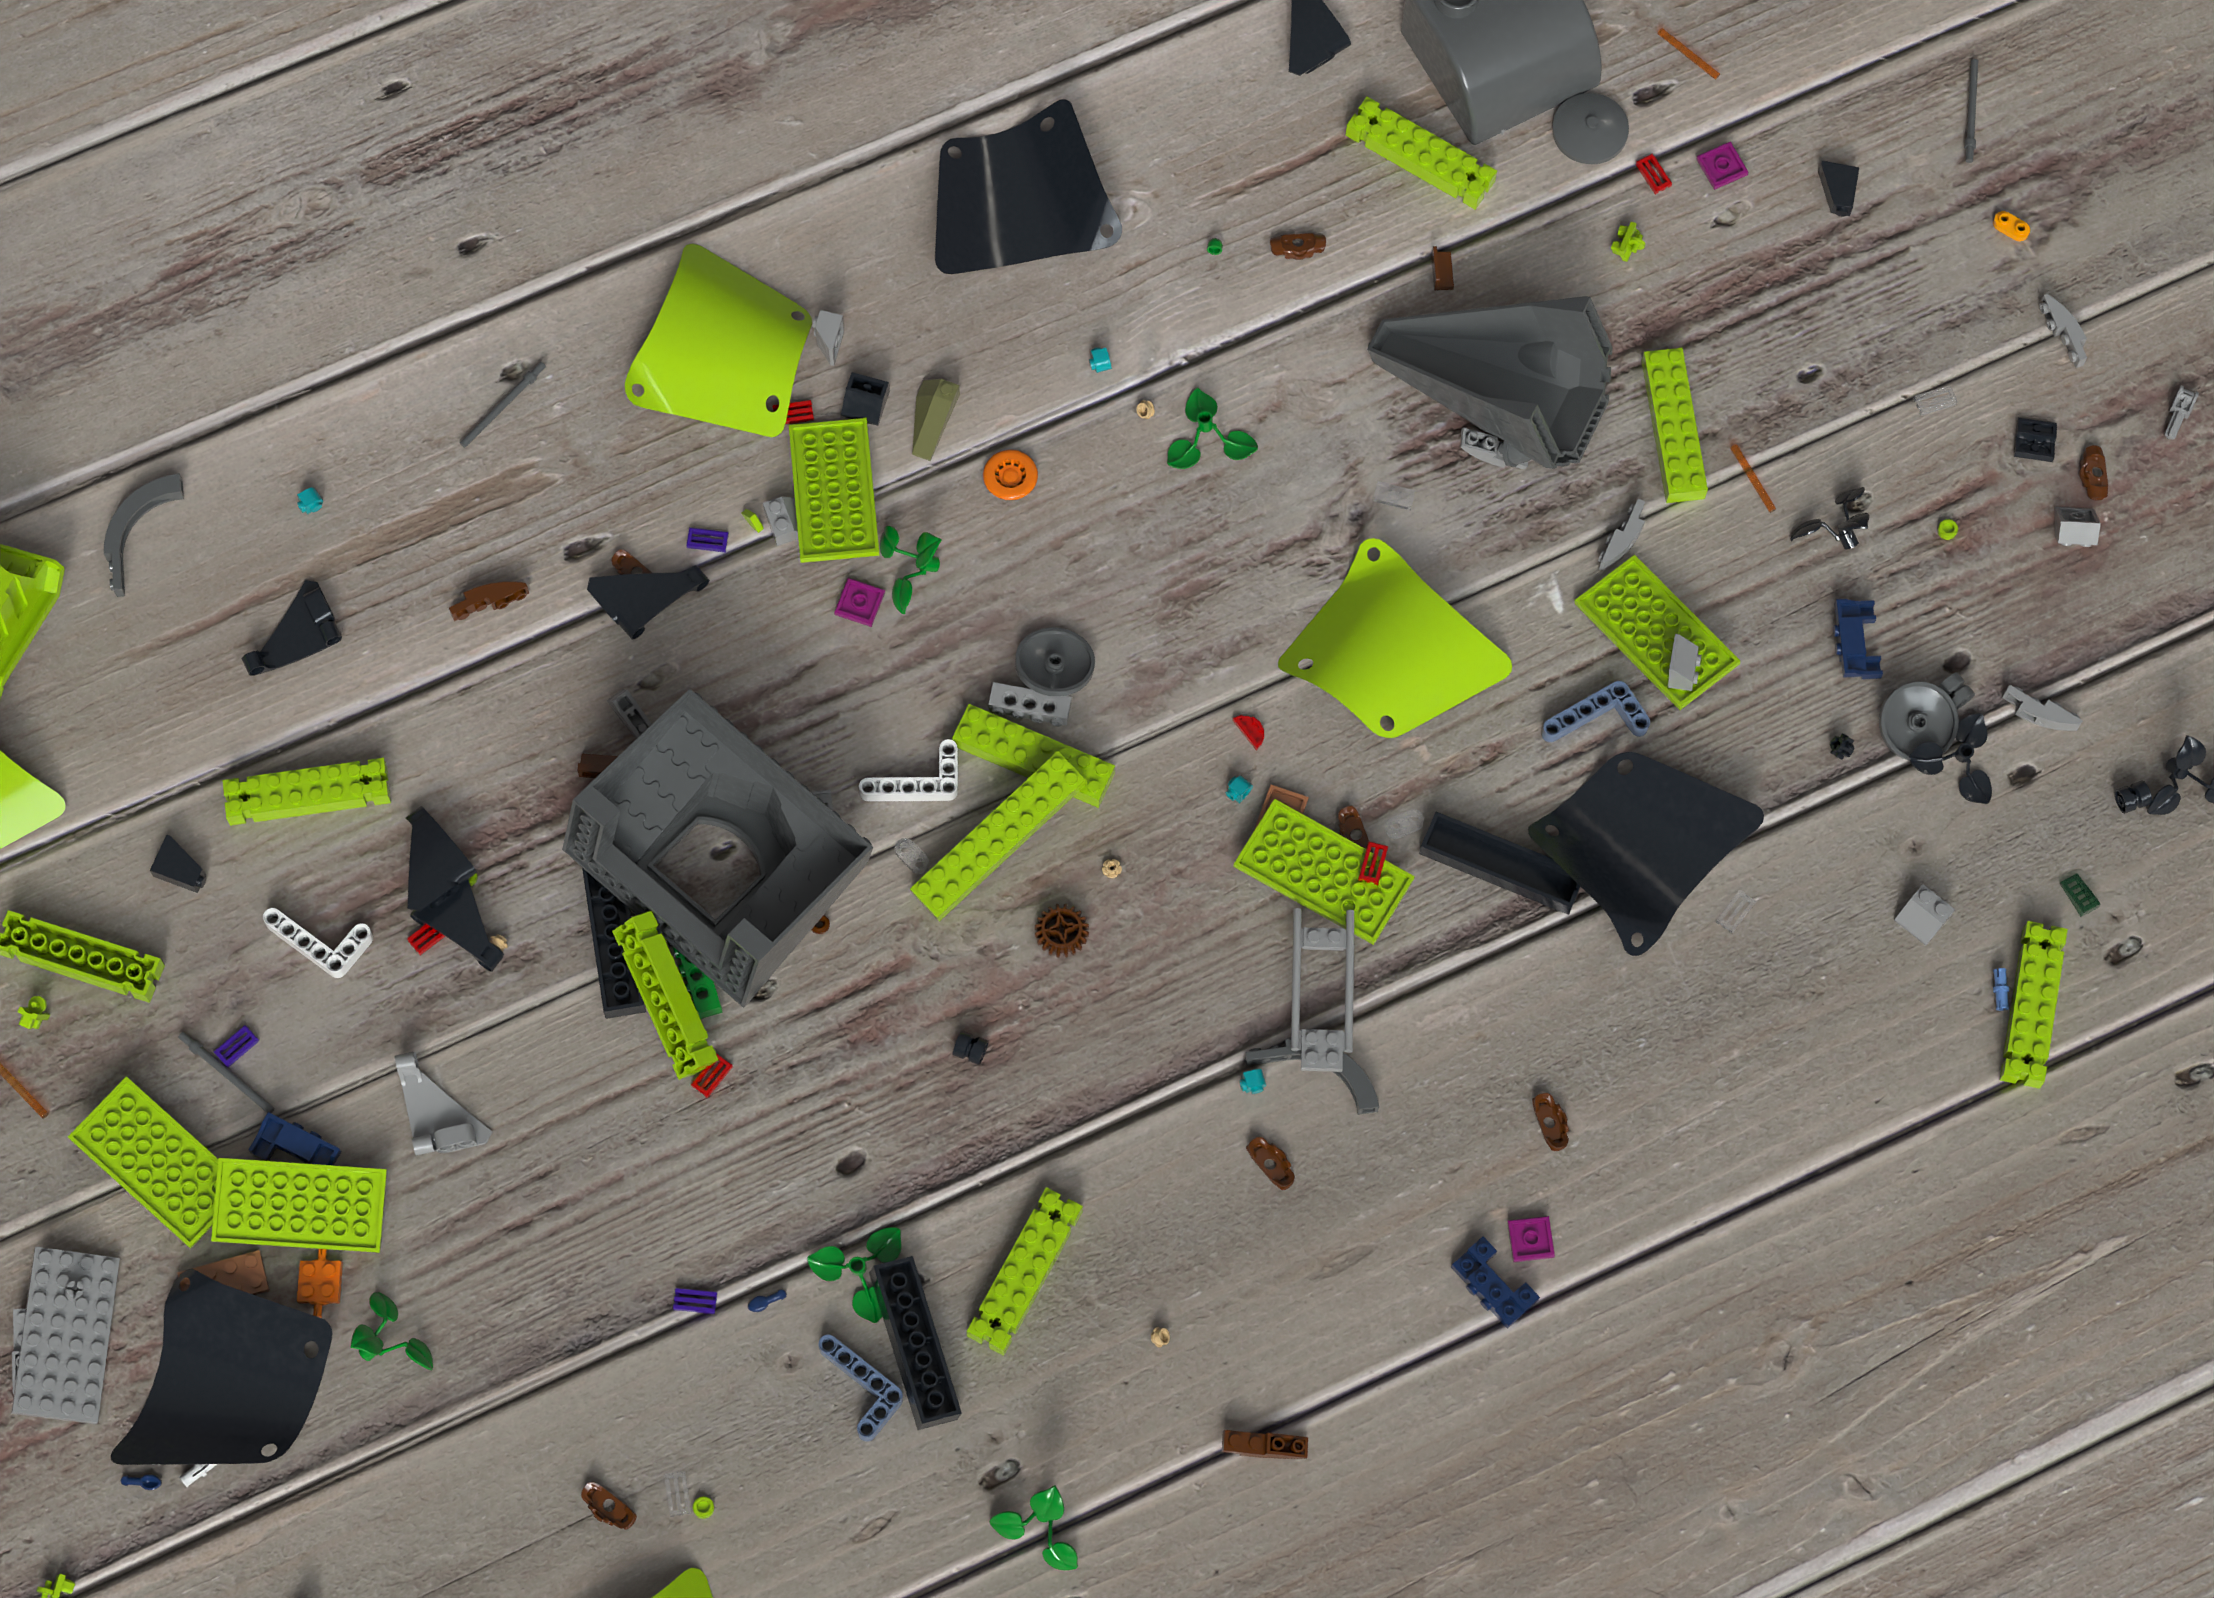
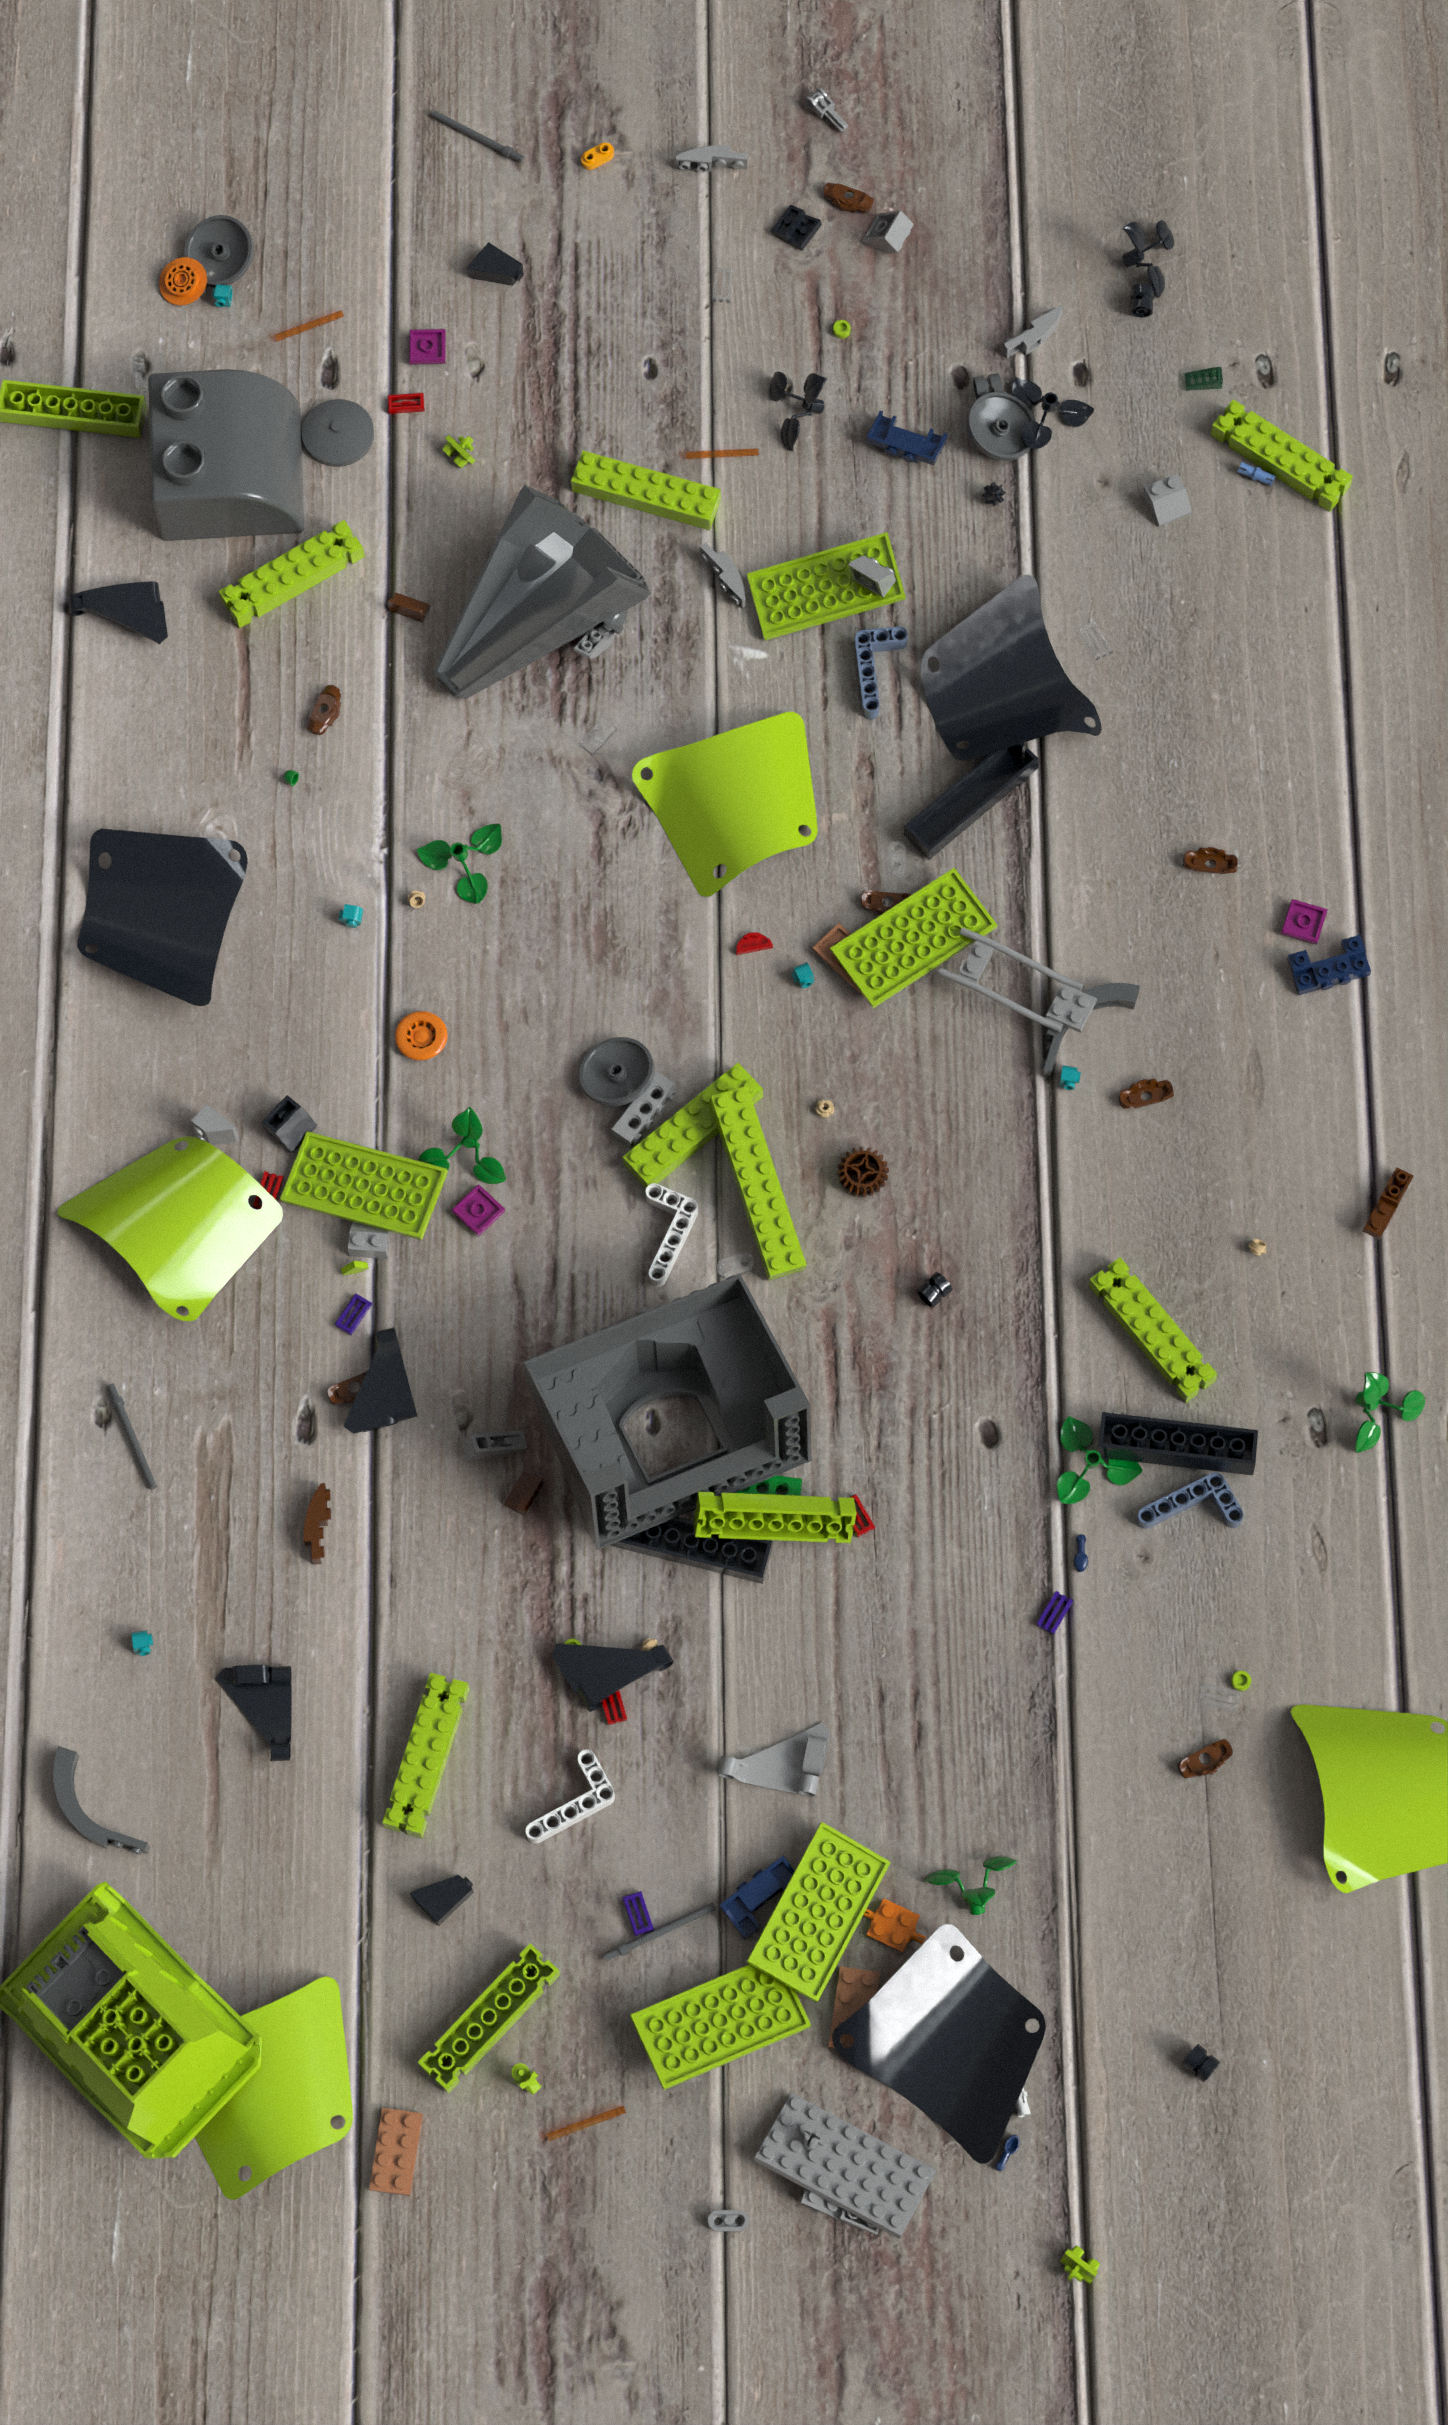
camera: 60 degrees left, 0 degrees up
black panel [405,806,477,912] -> none
olive wedge [912,379,960,461] -> none
red tile [1358,841,1388,885] -> none

